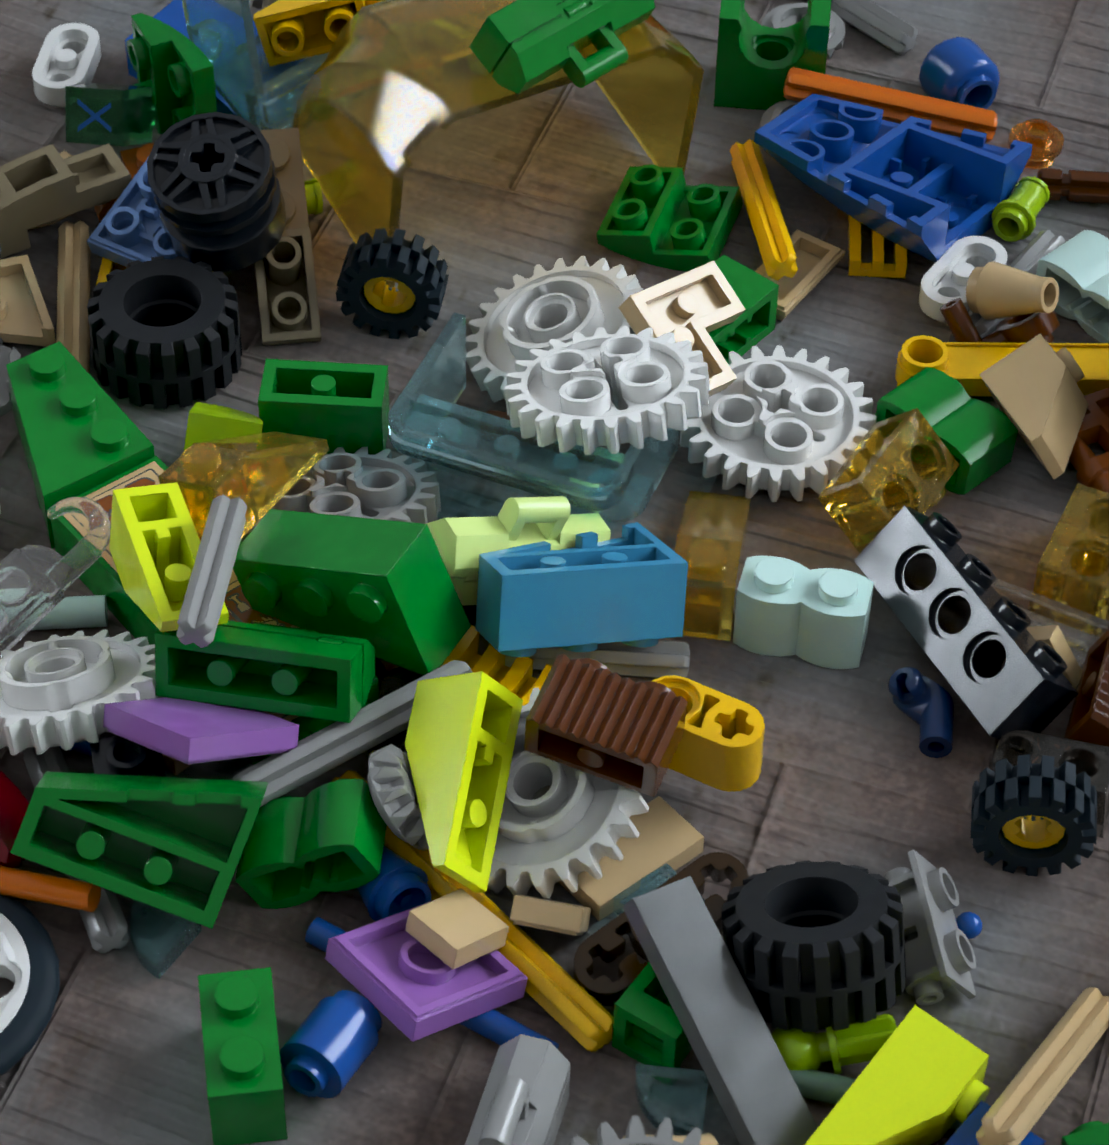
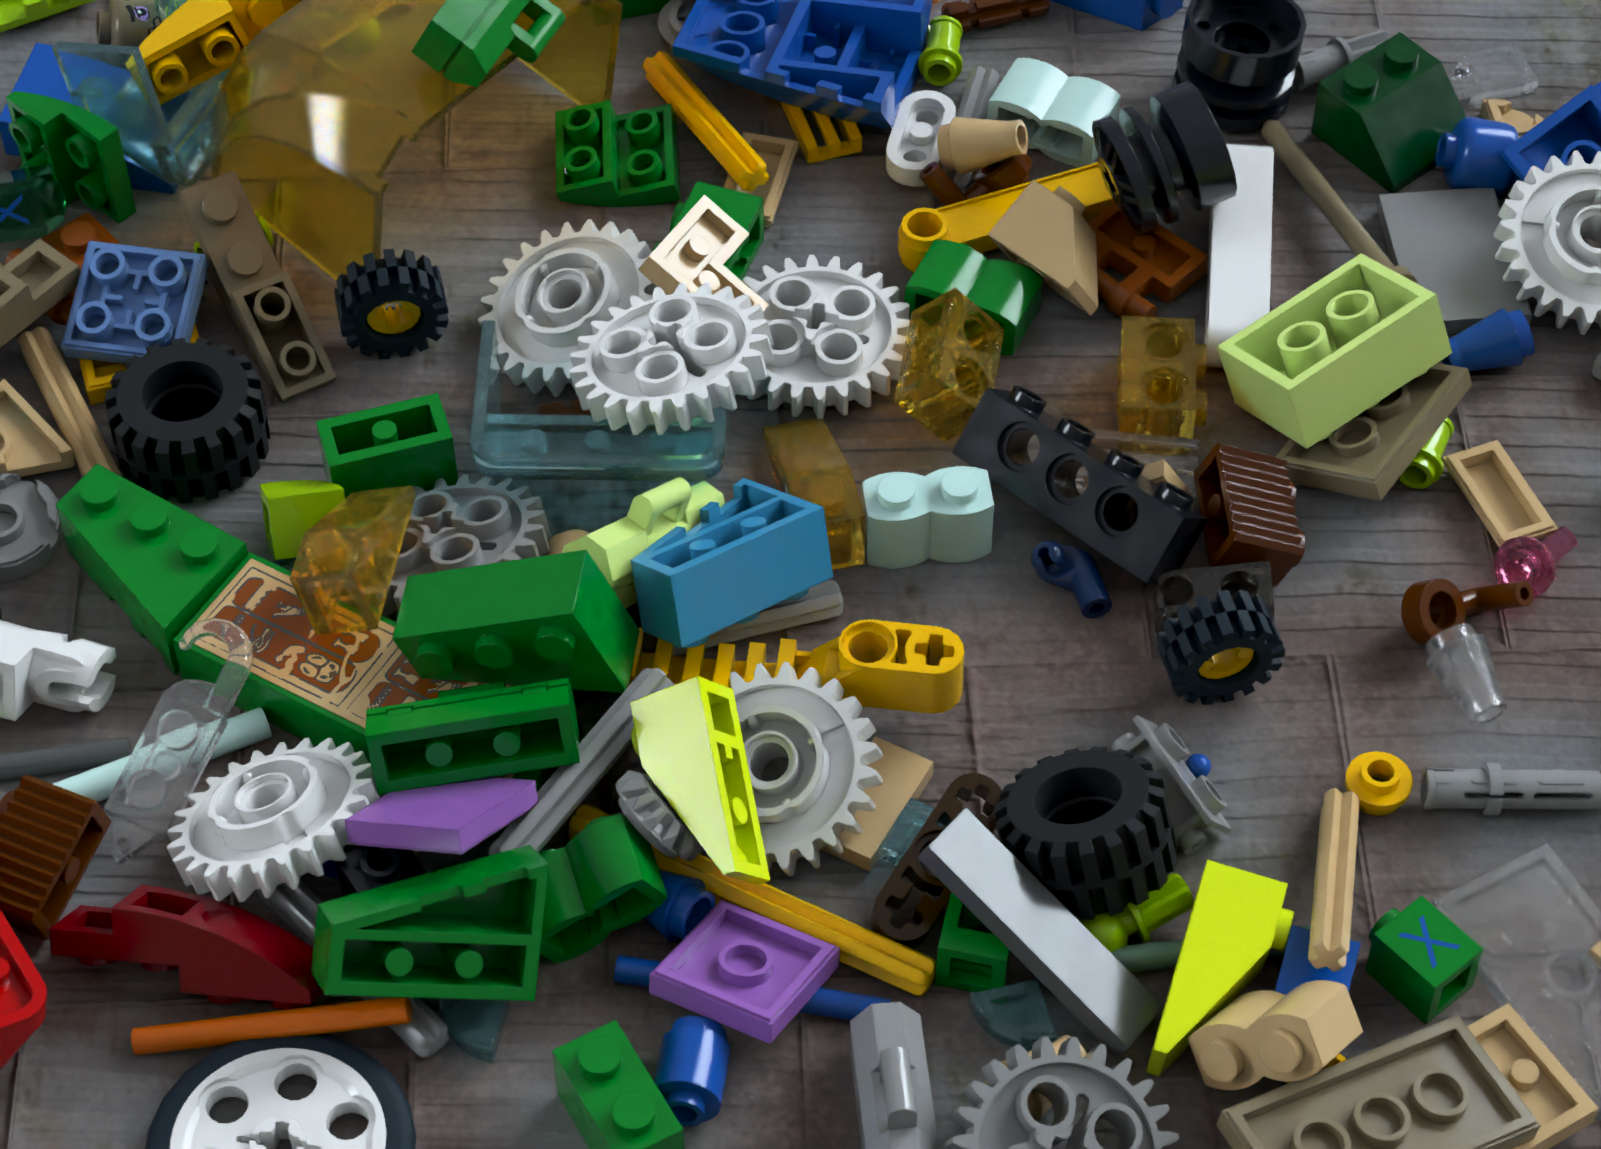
camera: 20 degrees left, 5 degrees up
neon yellow slope [109,482,229,632] -> none
black wheel [147,112,286,272] -> none
light grey axle [176,494,247,648] -> none
tan tile [405,888,509,969] -> none
tan tile [510,895,592,936] -> none
reddish brown brick [524,654,688,797] -> none

